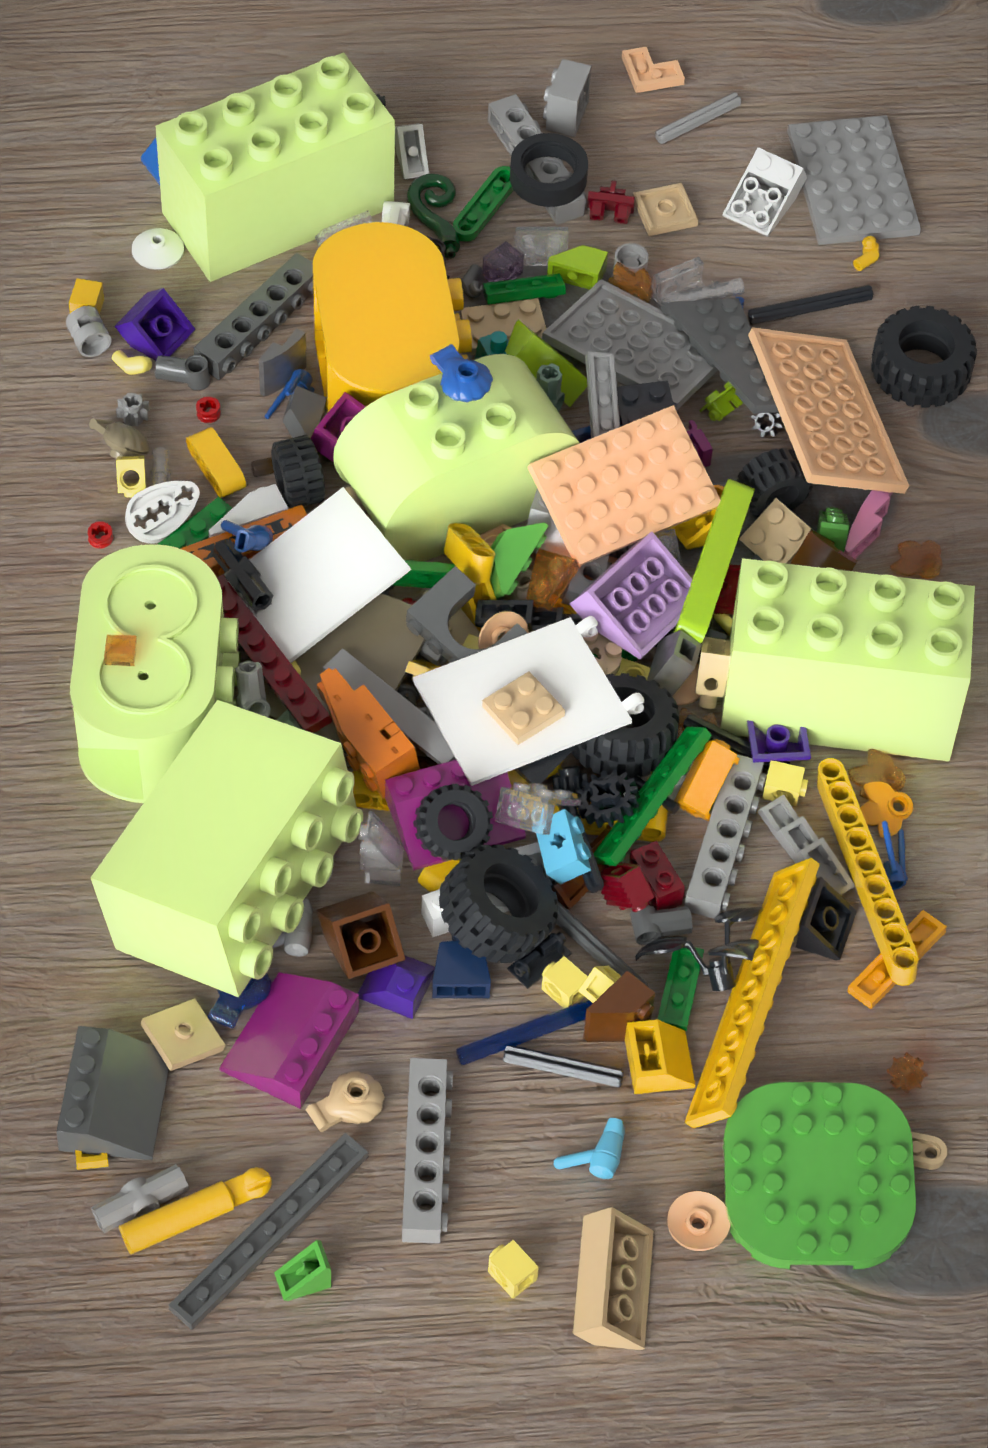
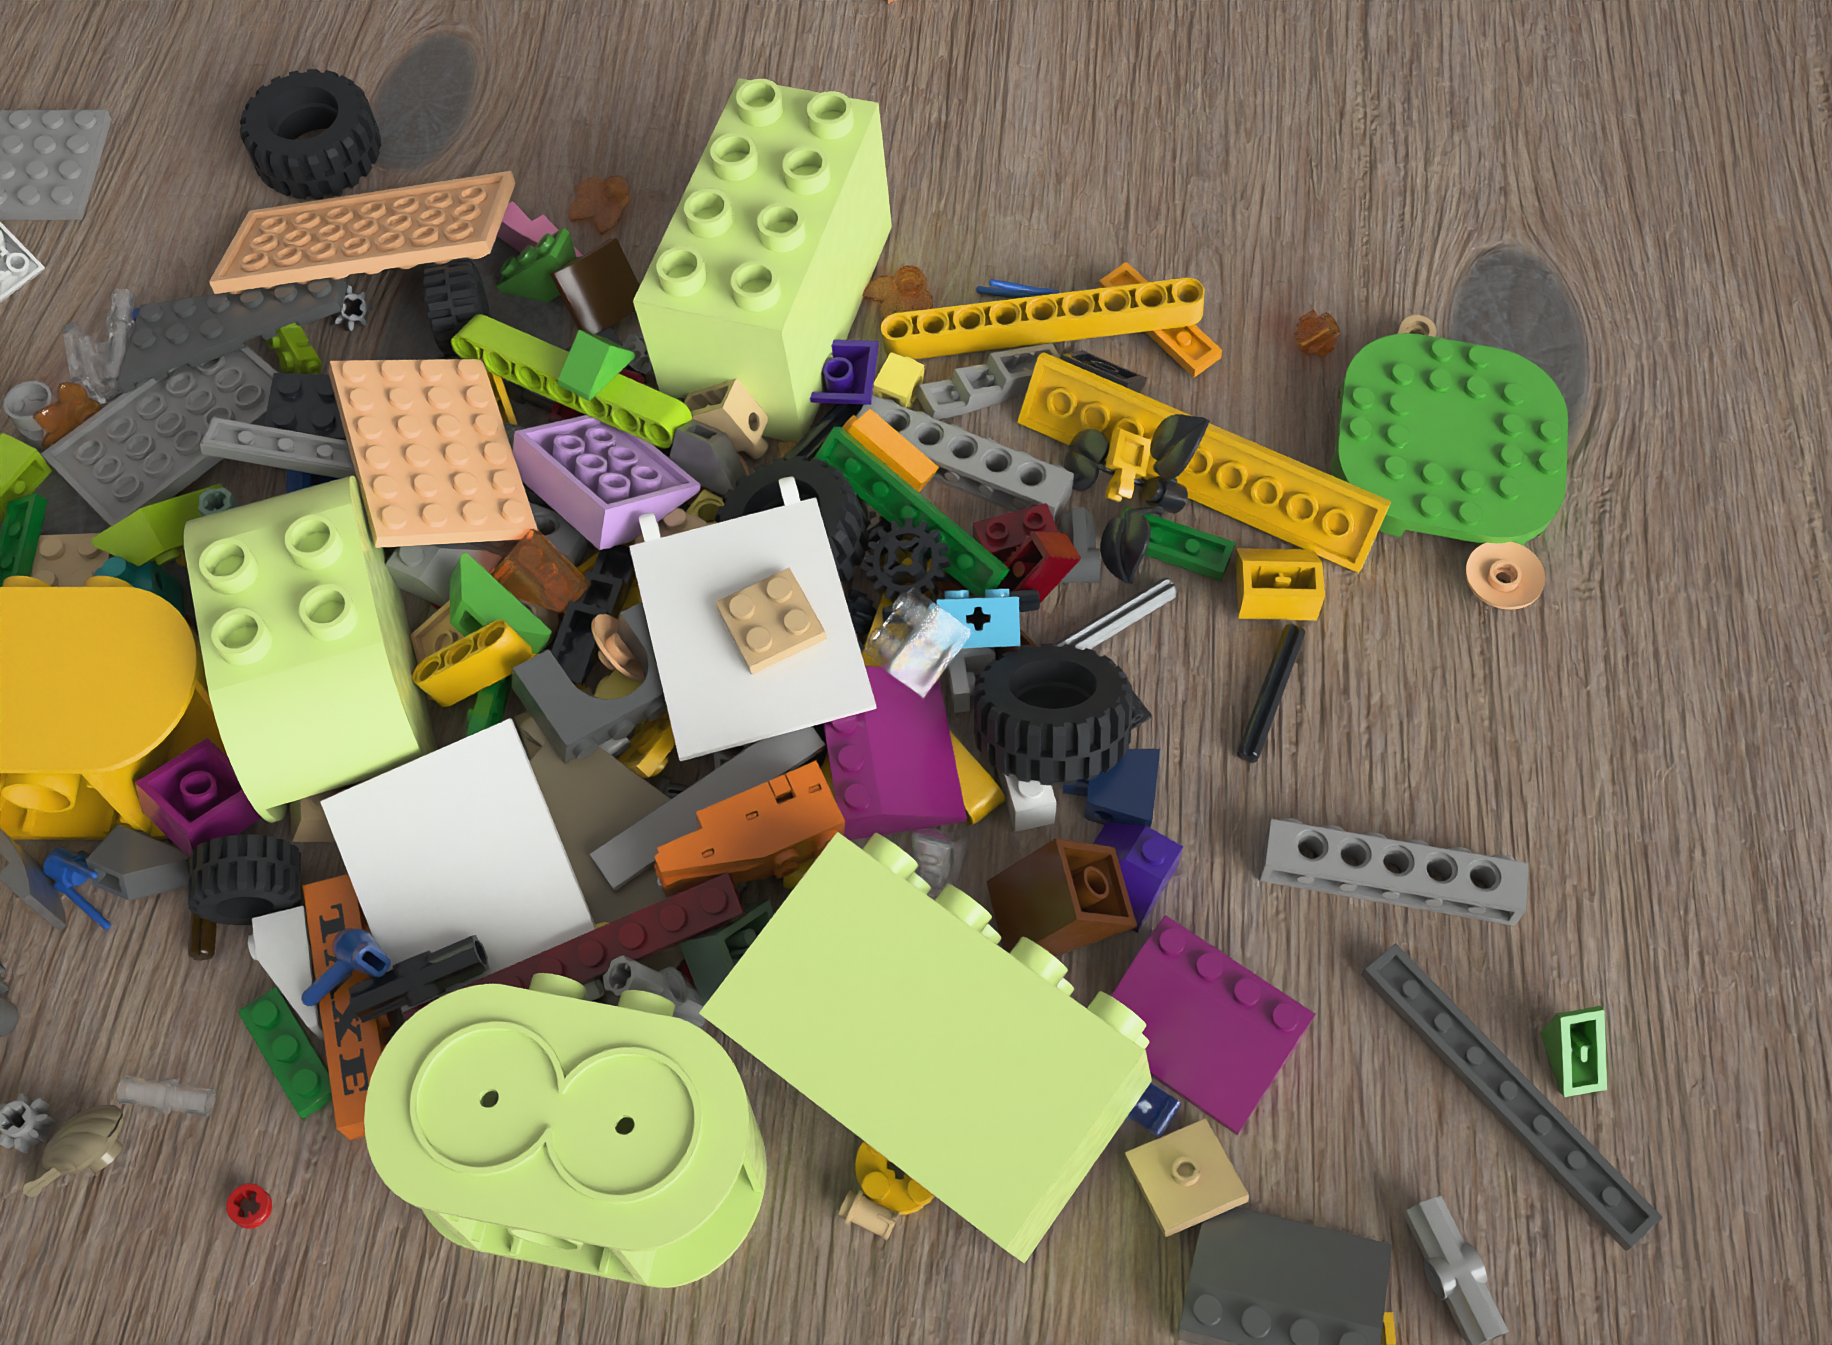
camera: 75 degrees left, 5 degrees up
clear orange tile [104,635,137,666] -> none
light yellow brick [116,455,146,497] -> none
yellow piece [119,1167,272,1255] -> none
white piece [125,481,200,544] -> none
yellow beam [186,427,247,498] -> none
red bush [196,397,221,423] -> none
tan animal [306,1071,385,1132] -> none
black tyre [413,784,493,861] -> none
blue animal [430,344,493,402] -> none
clear blue axle [456,999,593,1065] -> none
light yellow brick [488,1240,539,1299] -> none
light yellow brick [542,956,588,1012] -> none
medium azure piece [553,1118,625,1179] -> none
tan slope [573,1207,654,1350] -> none
light yellow brick [578,965,621,1003] -> none
reddish brown slope [583,970,655,1042] -> none
tan plate [739,498,811,564] -> none
black axle [748,285,874,324] -> none
yellow arm [853,236,879,271] -> none
light orange plate [860,782,913,838] -> none
none -> bright green slope [558,330,635,401]
none -> yellow plate [1105,429,1151,502]

